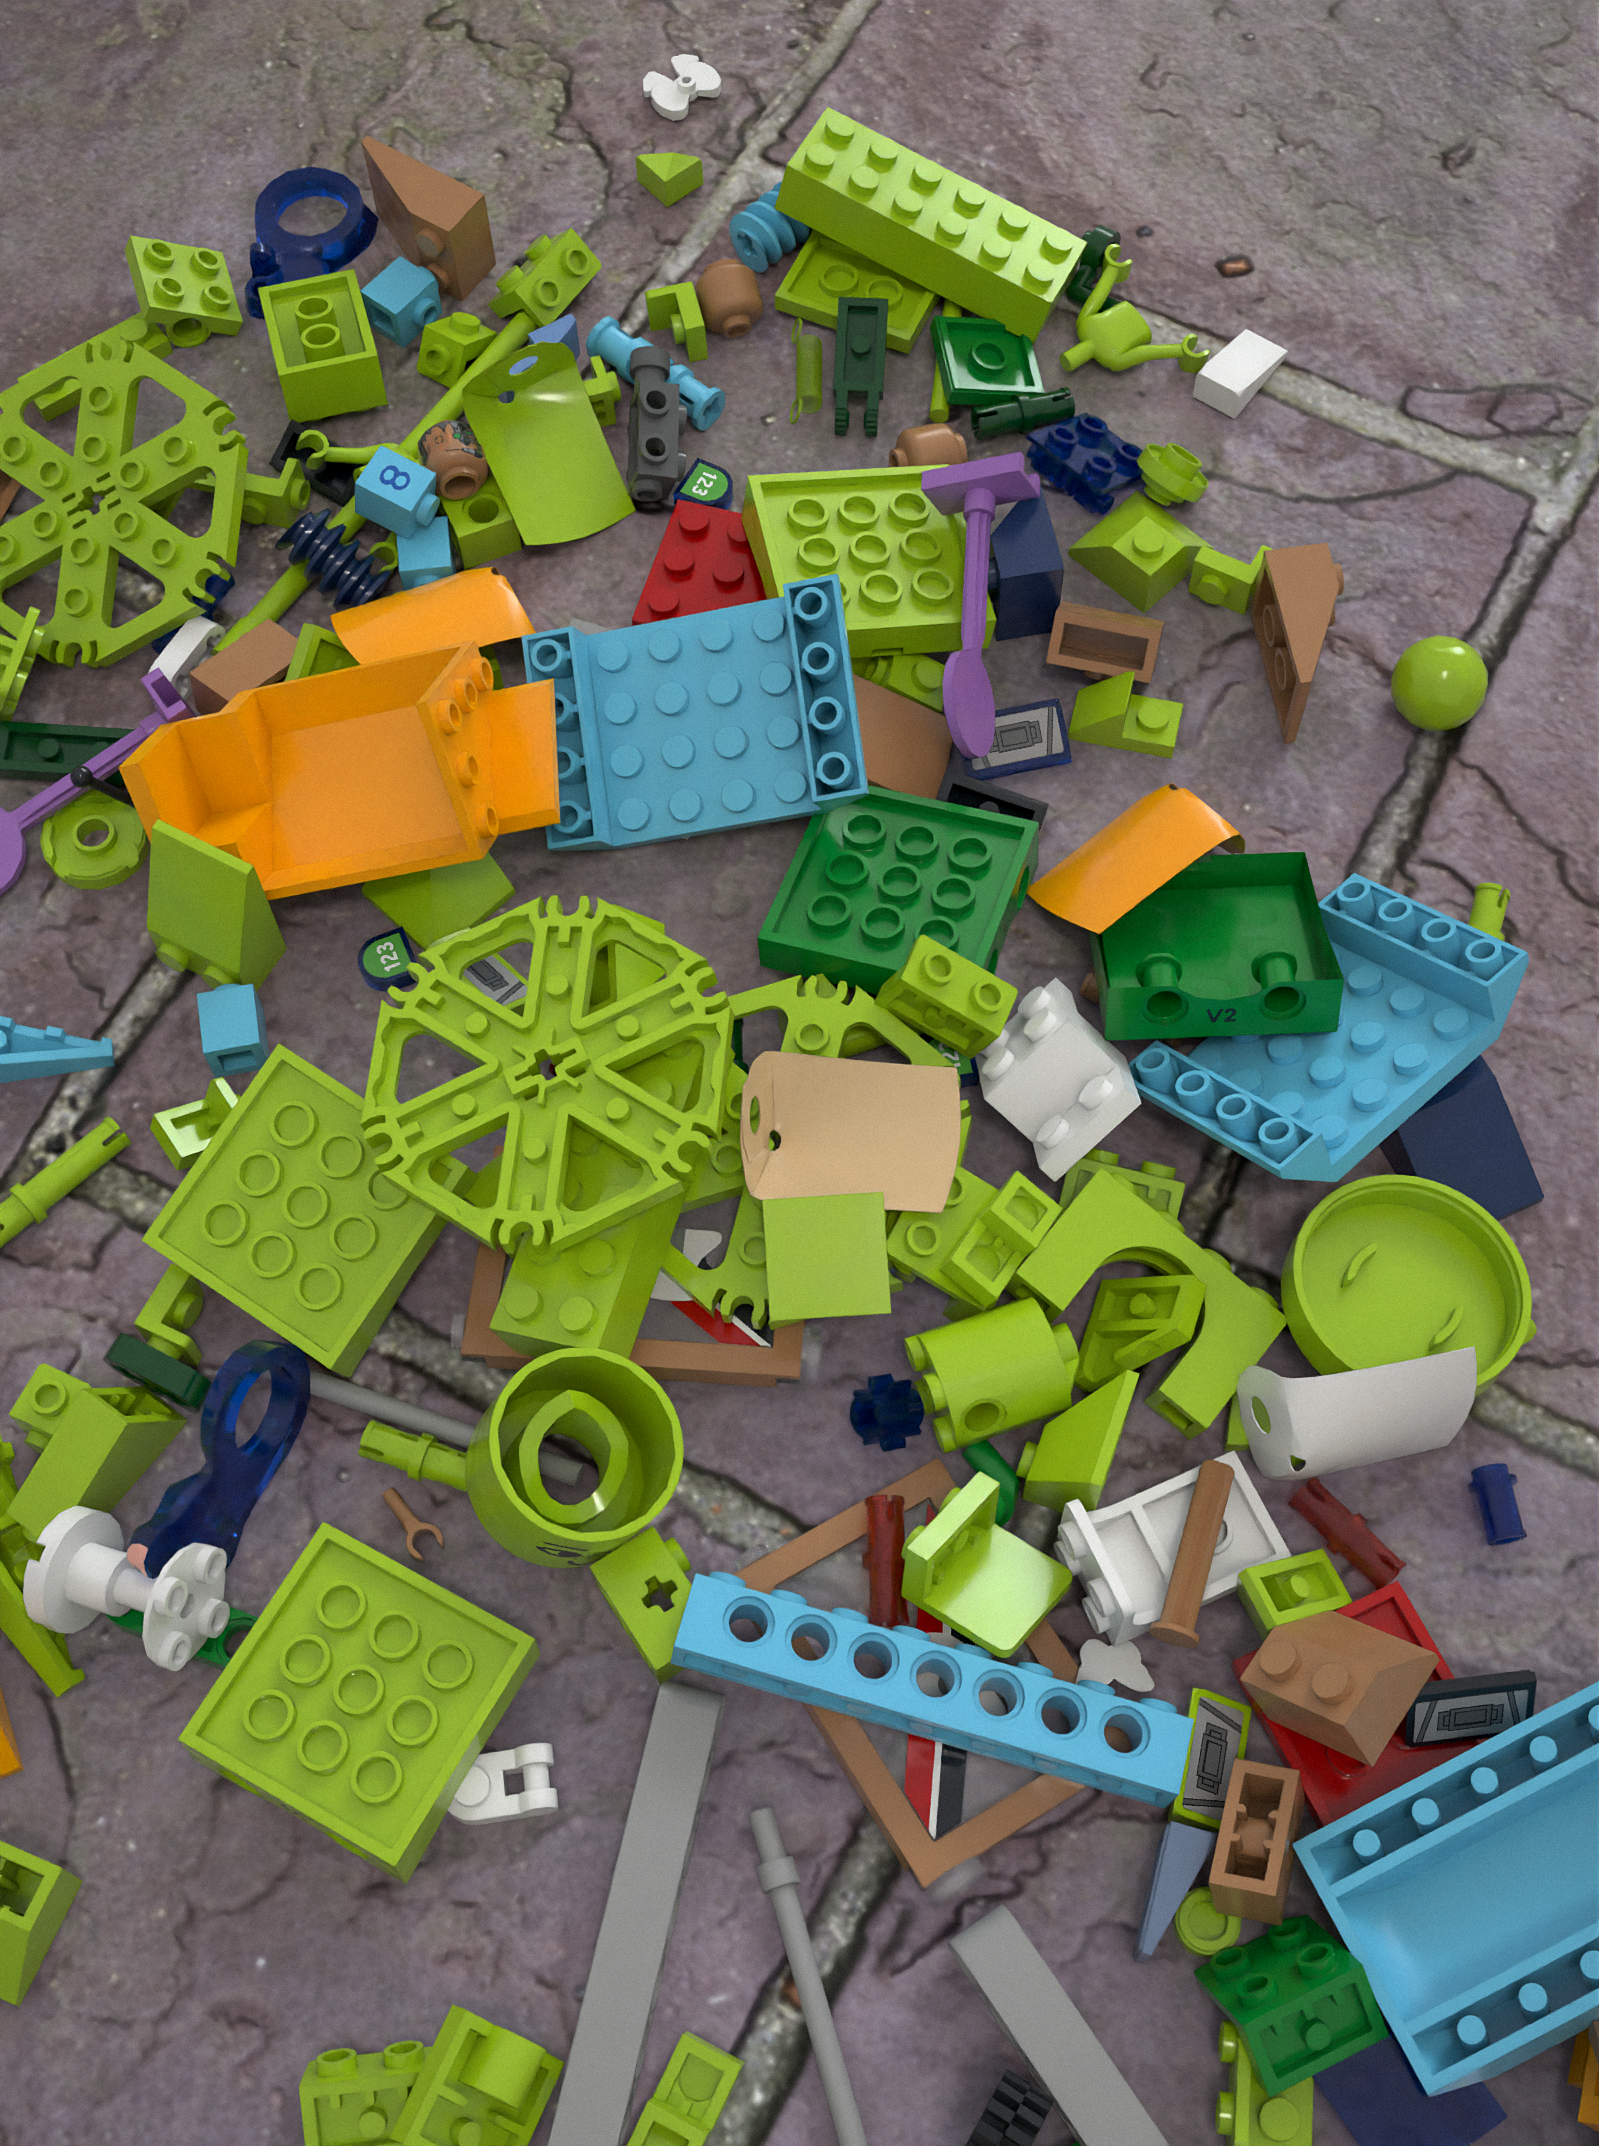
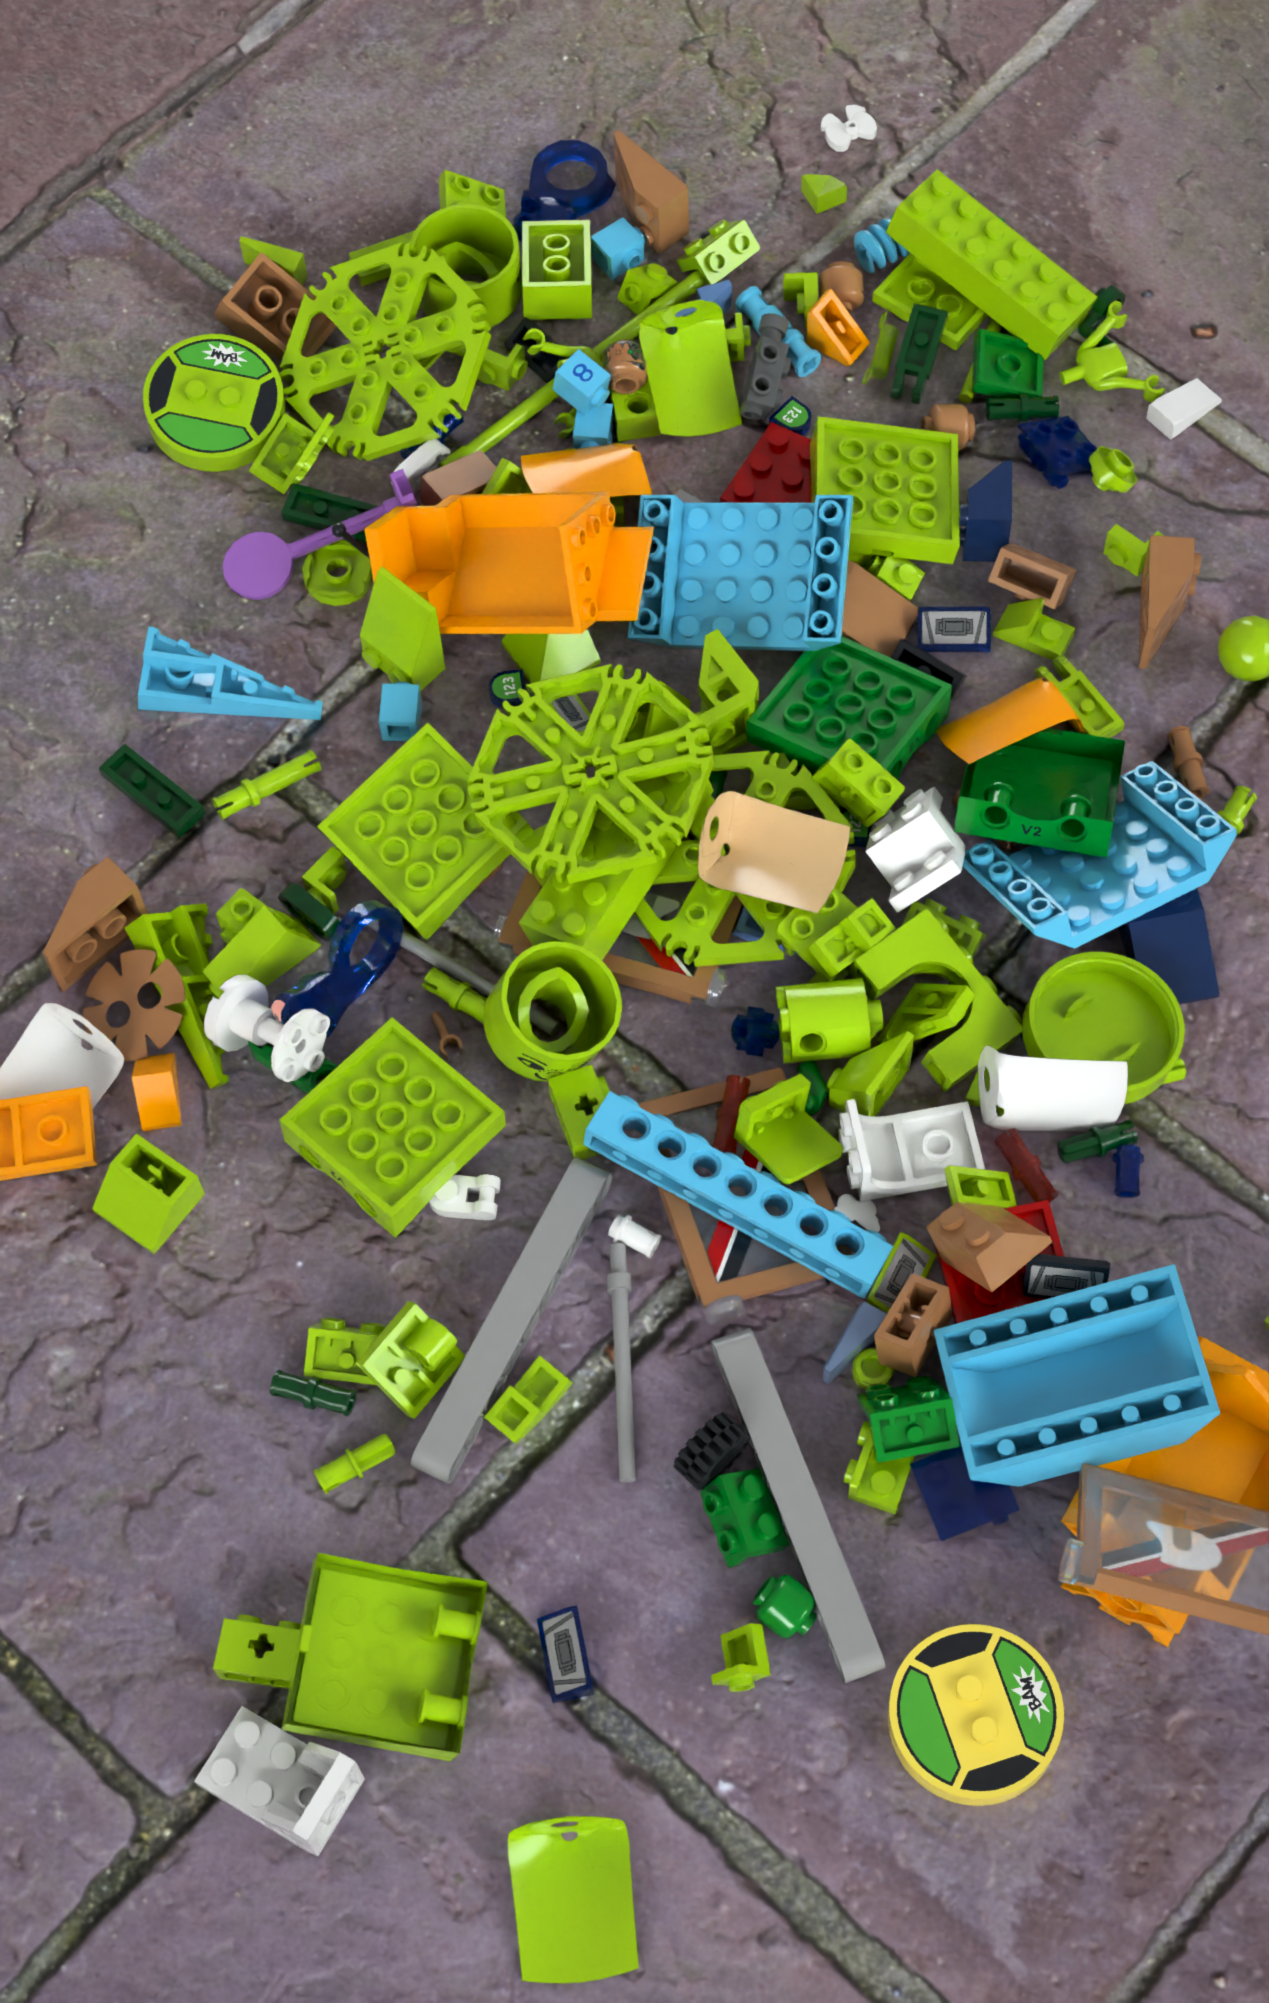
camera: 15 degrees right, 0 degrees up
lime bracket [150,1077,241,1171] -> none
dark blue piece [275,508,391,611] -> none
lime piece [762,1192,891,1321] -> none
medium lavender piece [921,451,1040,759] -> none
lime slope [1068,490,1214,613] -> none
medium nougat axle [1149,1460,1234,1648] -> none
none -> lime piece [410,204,522,328]
none -> white pin [608,1214,662,1259]
none -> lime bracket [661,629,759,755]
none -> light orange slope [806,289,870,366]
none -> lime hinge [1034,655,1125,738]
none -> dark green axle [1057,1120,1138,1163]
none -> medium nougat pin [1167,726,1210,800]

